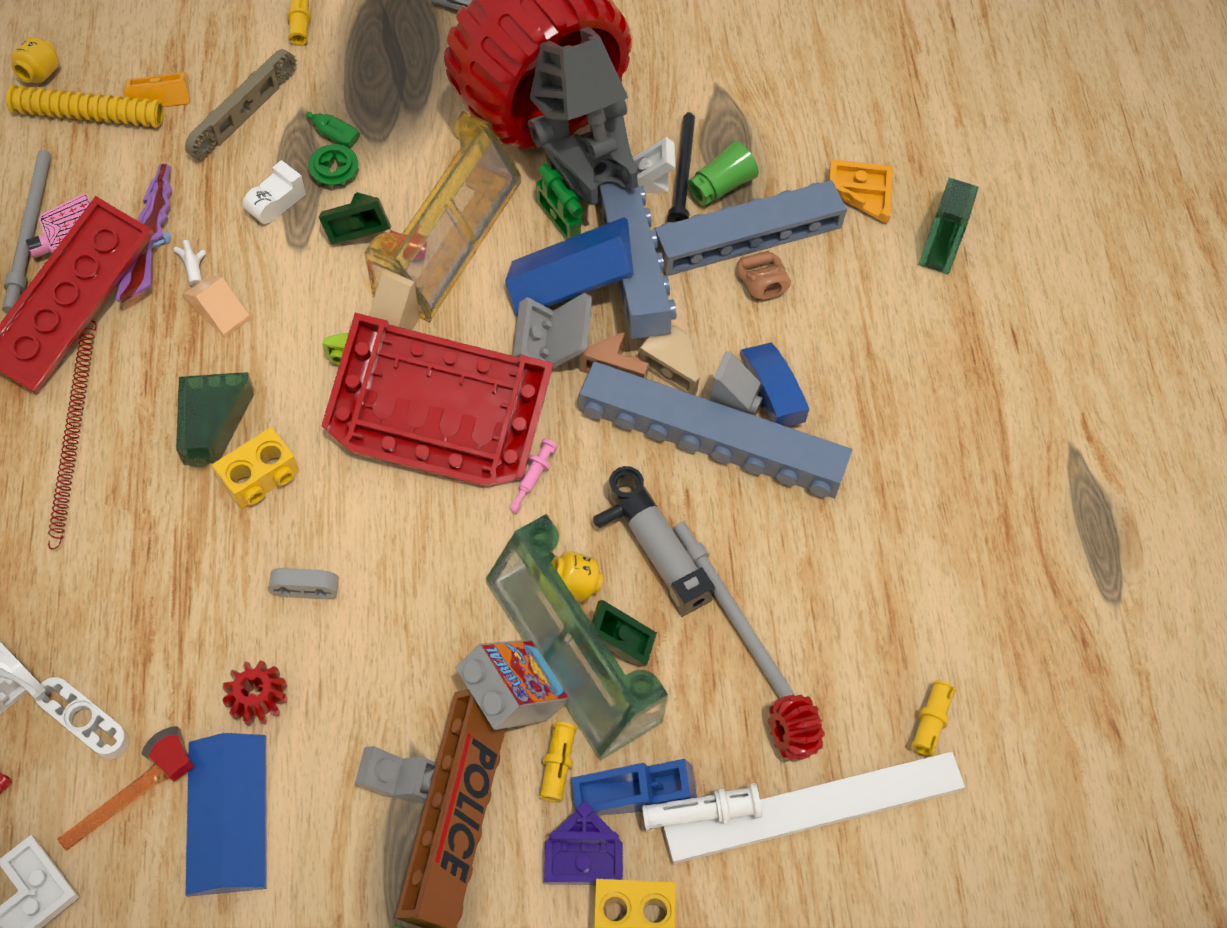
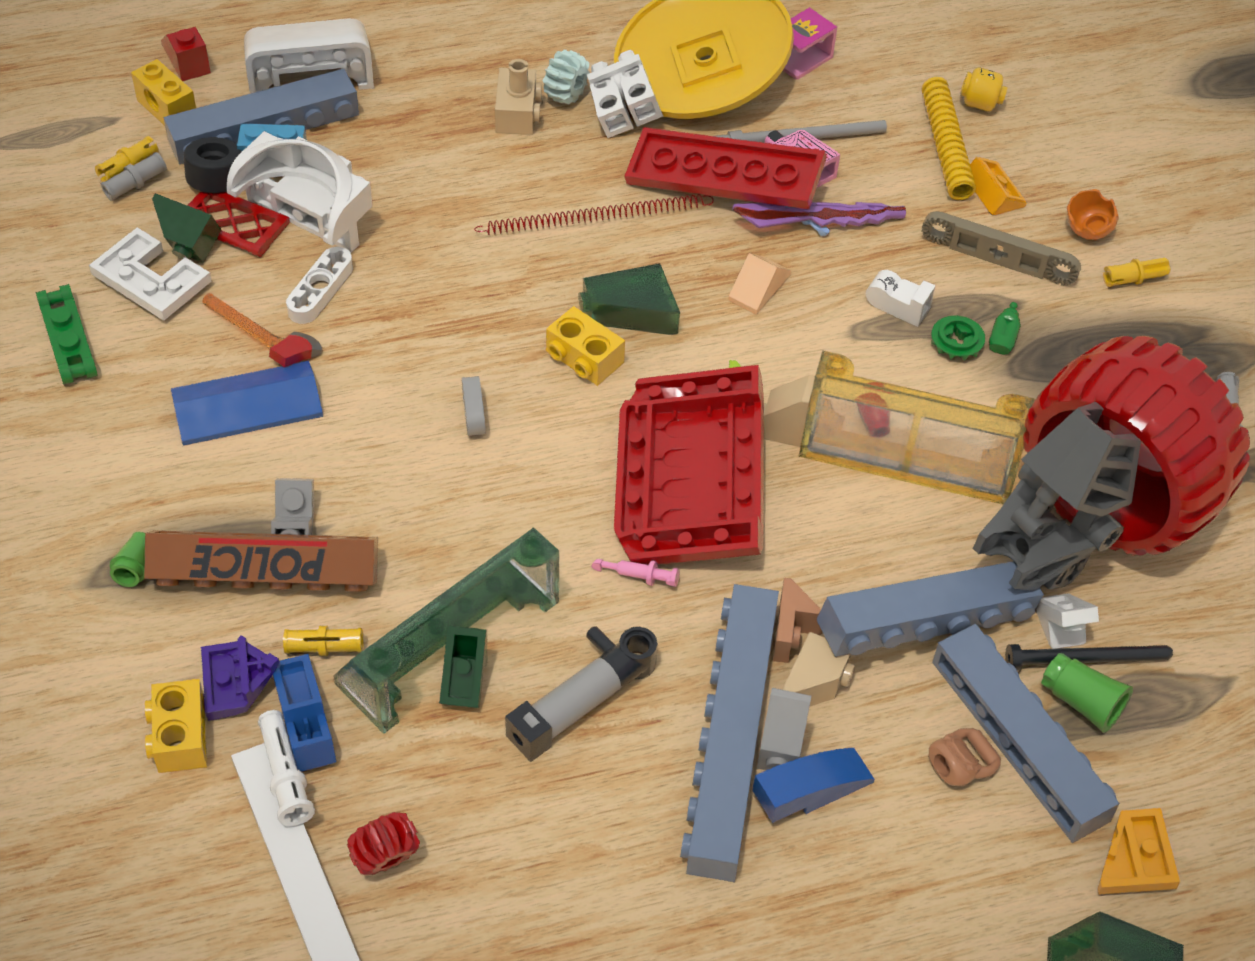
camera: 80 degrees right, 10 degrees down
white bar [173,240,206,286] -> none
red gear [222,660,287,726] -> none
dark green slope [318,192,391,245] -> none
brick [455,639,571,730] -> none
blue slope [505,217,634,317] -> none
light grey bracket [513,293,592,369] -> none
green plate [536,164,583,240] -> none
yellow head [547,551,603,602] -> none
light grey bar [673,522,795,699] -> none
none -> orange hair [1067,189,1119,240]

